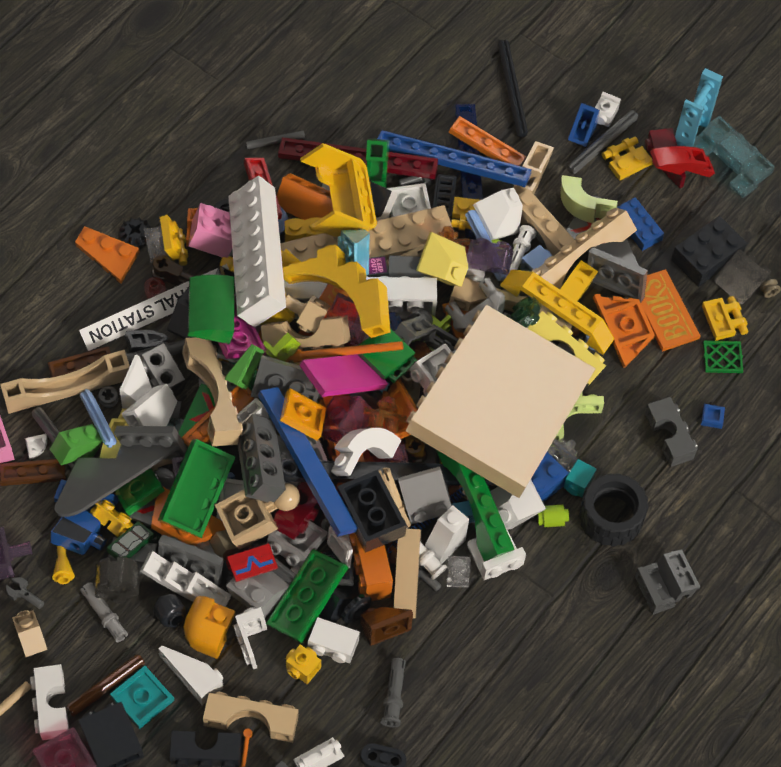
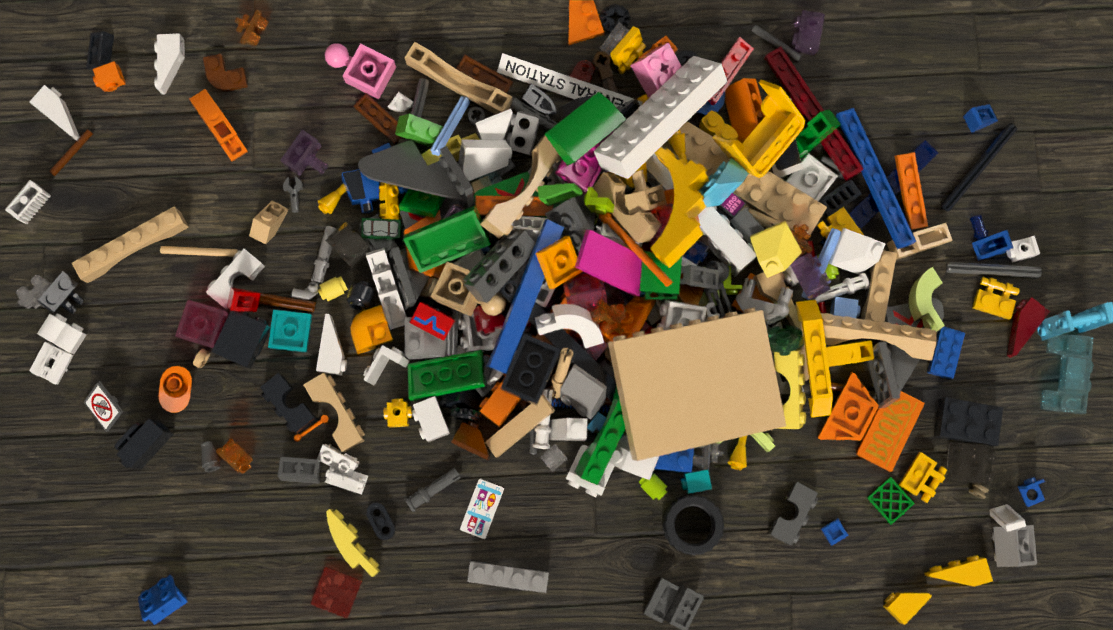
camera: 50 degrees right, 20 degrees up
red slope [650,146,715,177] -> none
none -> red slope [227,287,261,312]
none -> light grey arm [292,282,320,300]
none -> white hinge [317,444,360,477]
none -> light yellow brick [318,276,348,302]
none -> sticker [460,479,504,539]
none -> light grey arch [467,561,549,593]
none -> yellow cone [728,435,747,470]
none -> clear purple brick [792,10,825,55]
none -> blue slope [963,104,998,133]
none -> clear blue pin [970,215,989,240]

